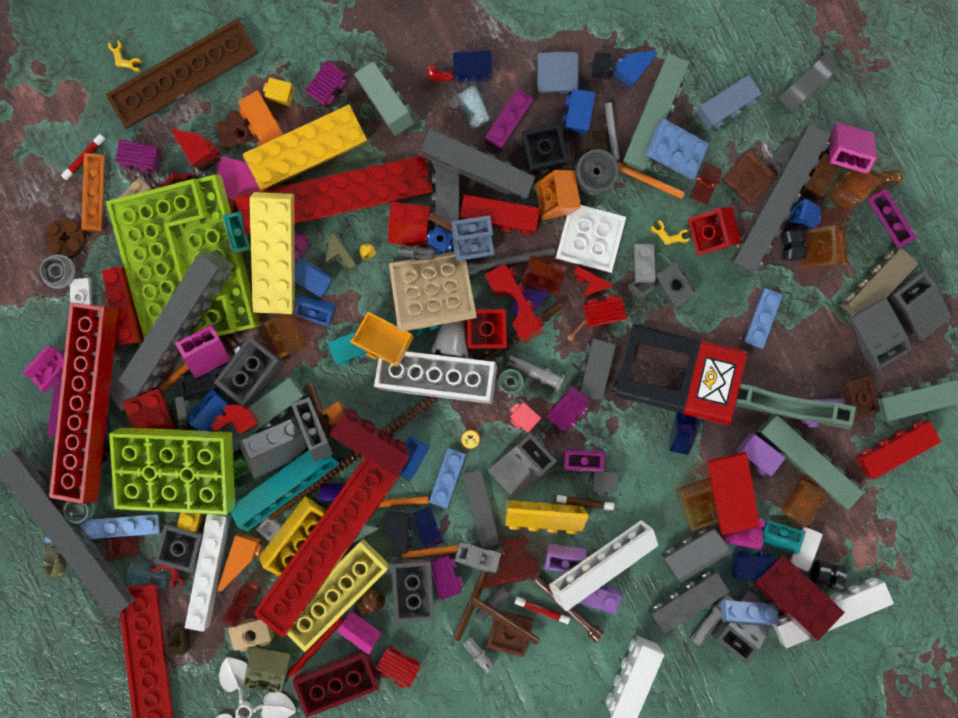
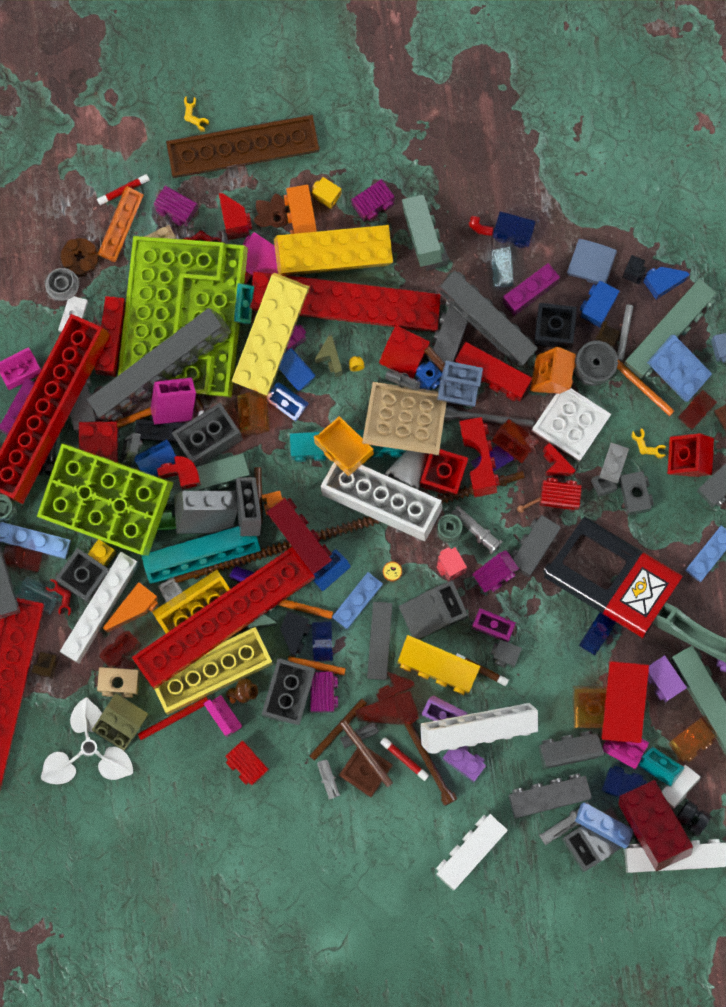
camera: 15 degrees right, 10 degrees down
dark red brick [292,649,381,718] -> none
light grey brick [455,543,501,573] -> none

